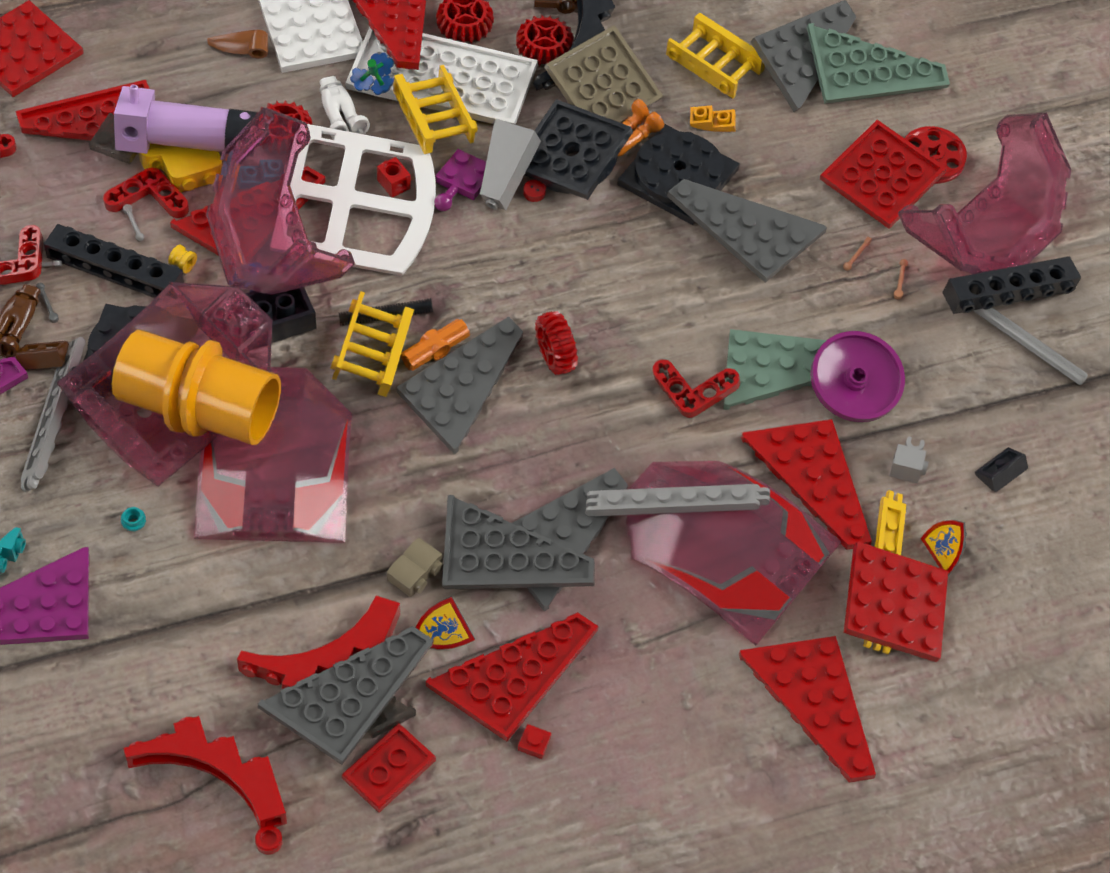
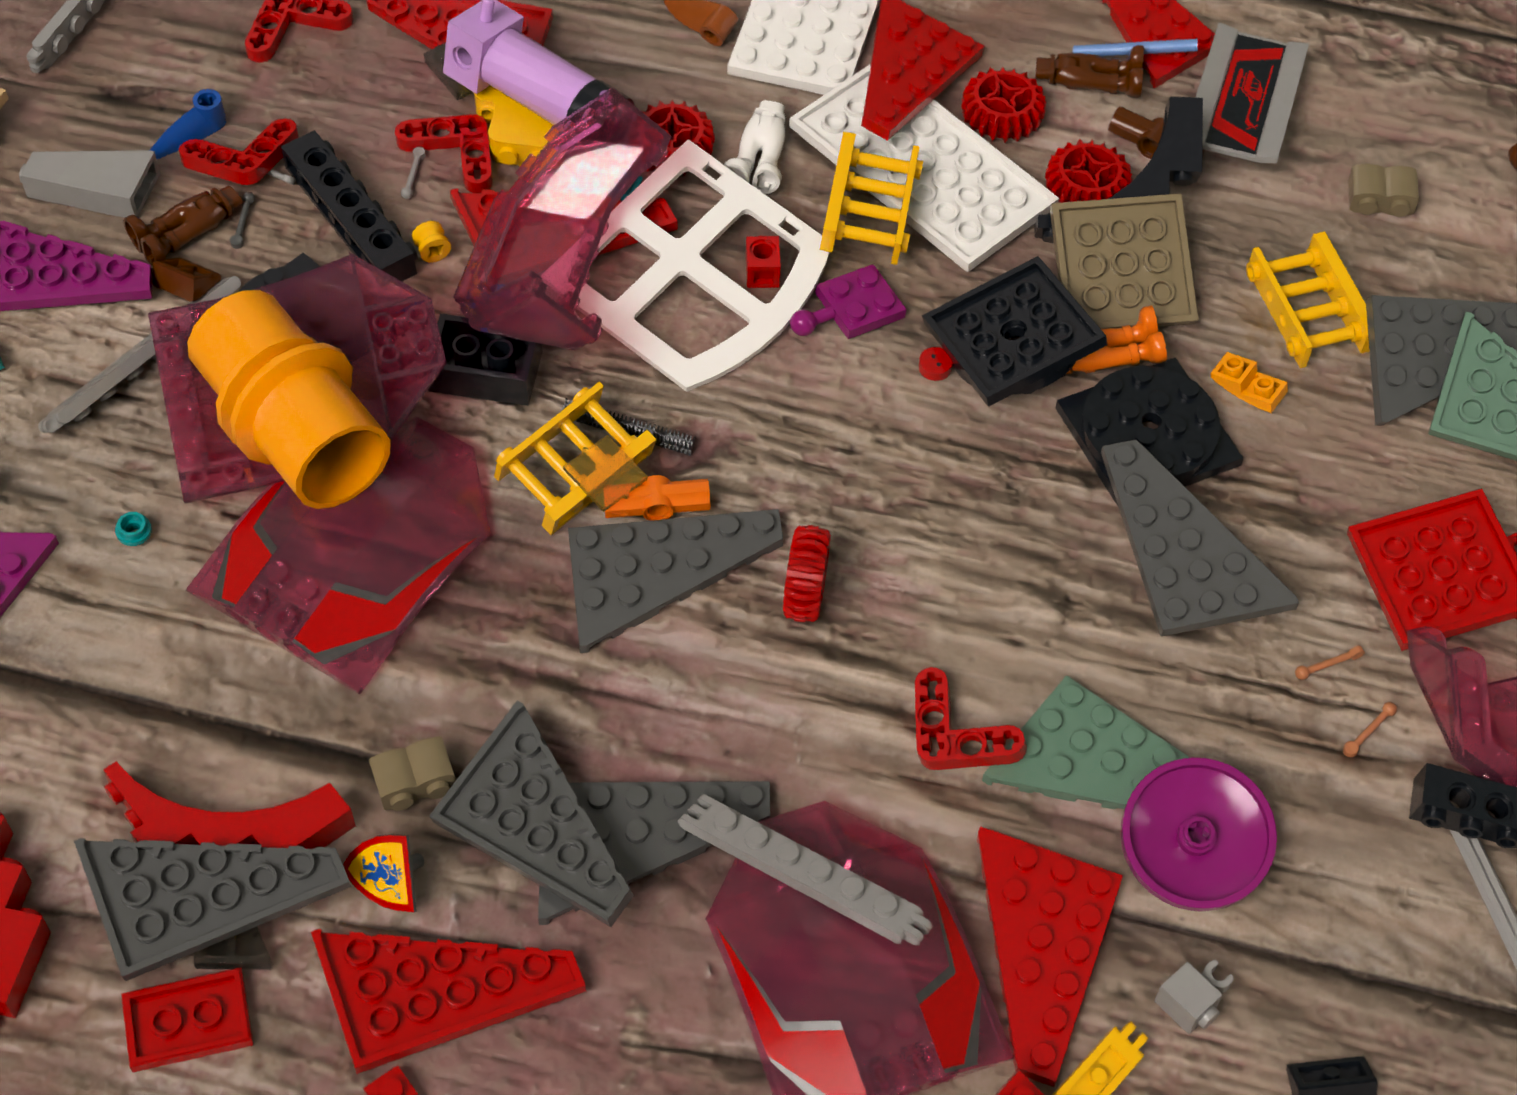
camera: 35 degrees right, 0 degrees up
blue plant [350,52,394,95] -> none
light grey slope [480,119,541,210] -> none
none -> clear yellow piece [563,435,648,512]

